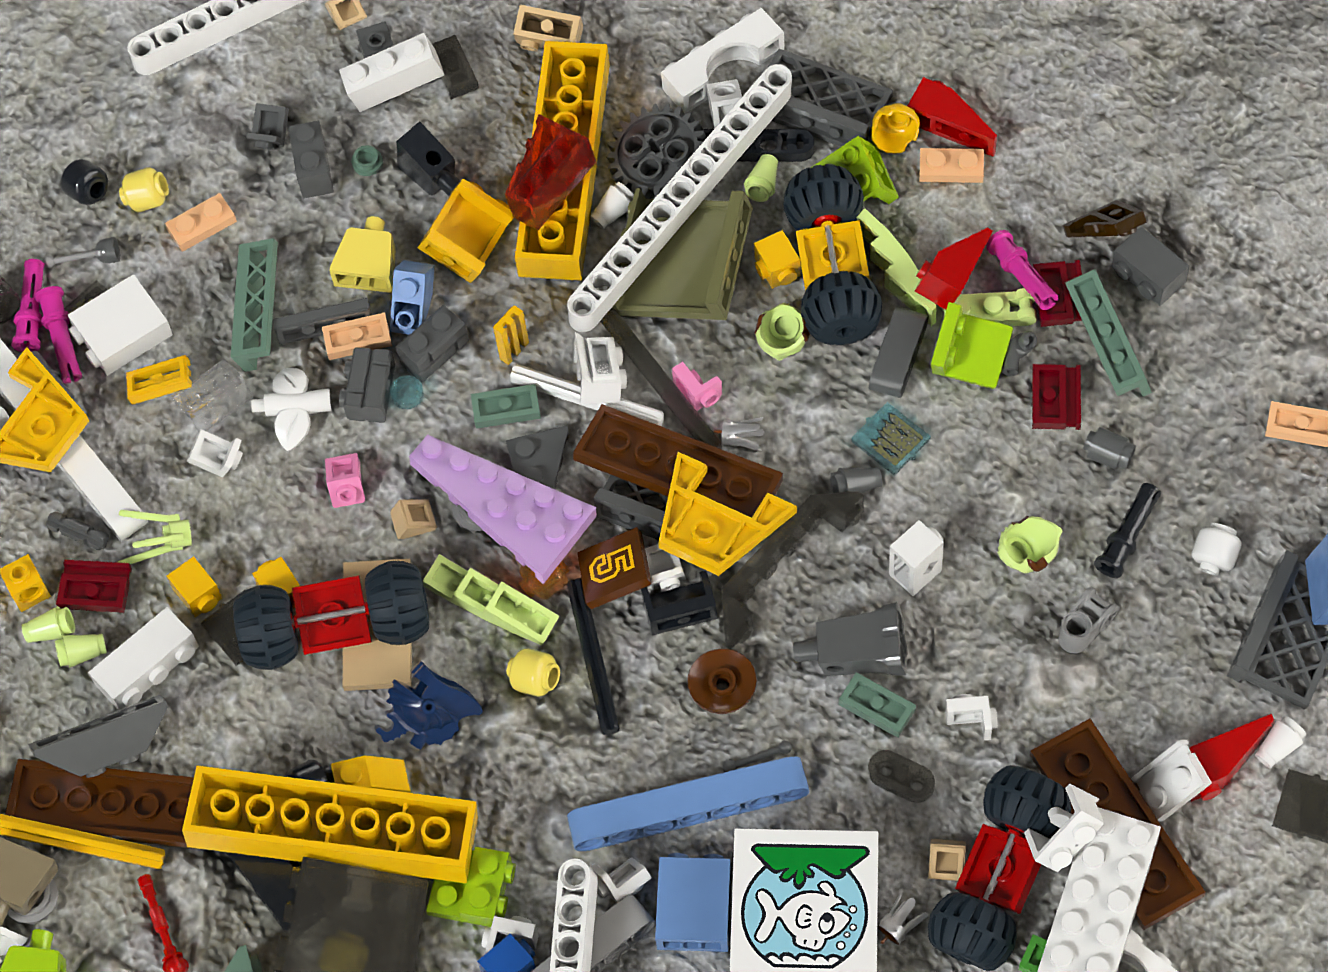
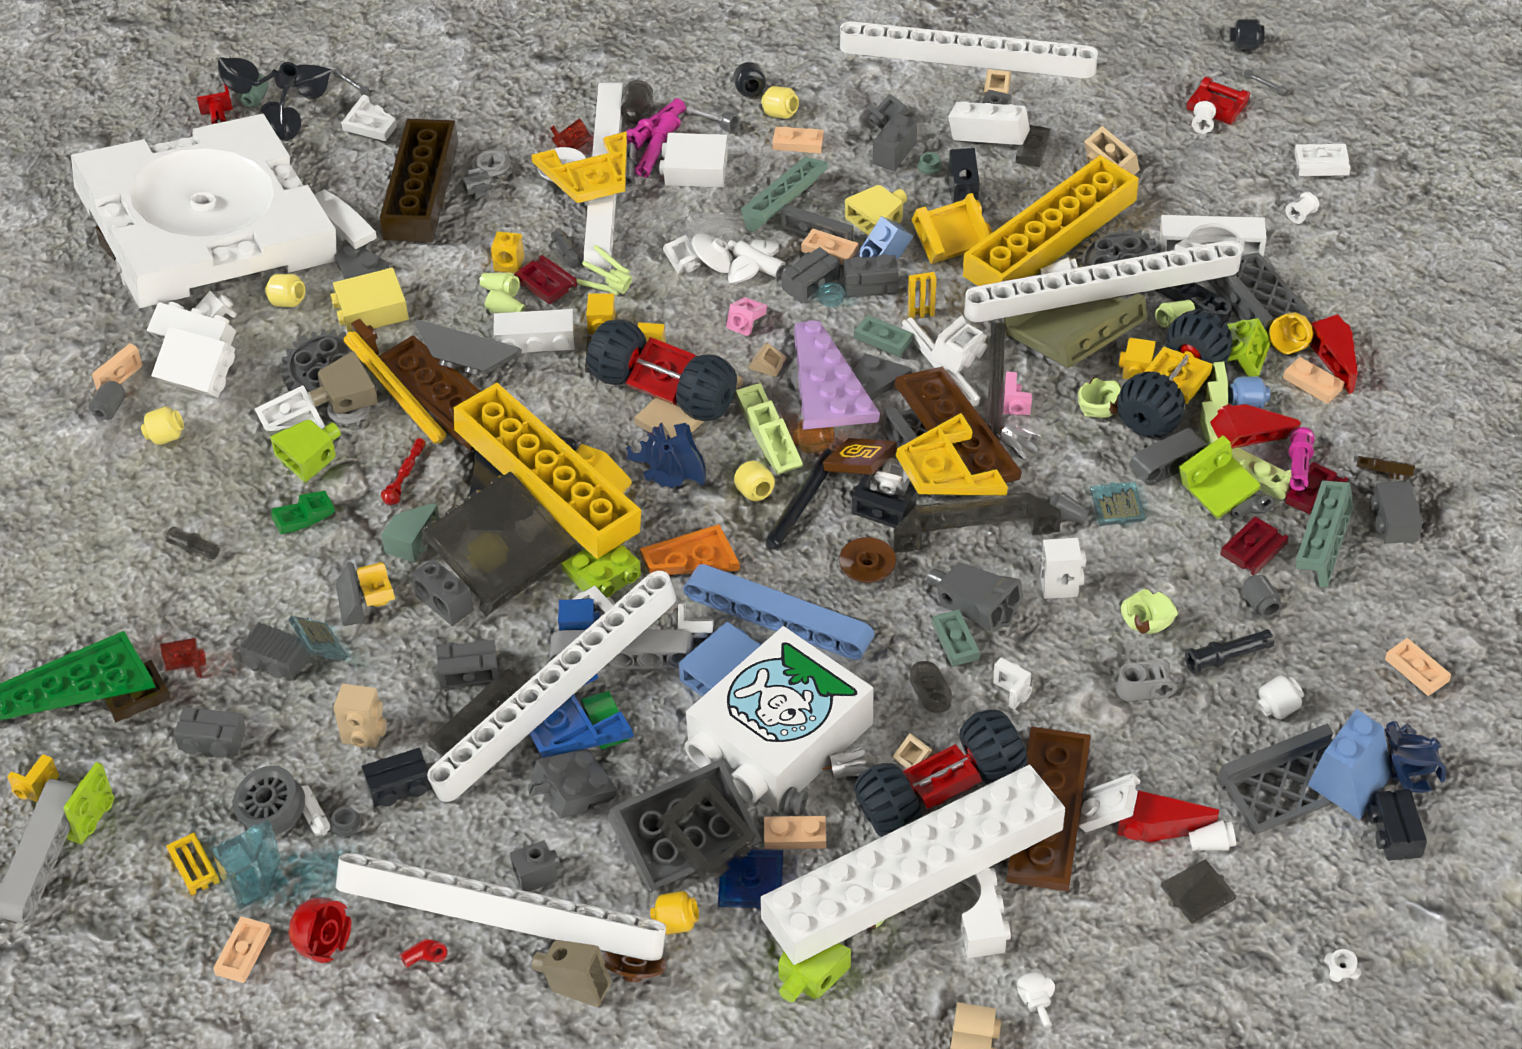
camera: 35 degrees right, 15 degrees down
yellow tile [126,355,192,405] -> none
clear red wedge [505,114,596,230] -> none
white window [1024,784,1104,872] -> none
none -> orange wing [640,524,740,575]
none -> white dish [692,233,734,273]
none -> medium blue head [1228,376,1270,409]

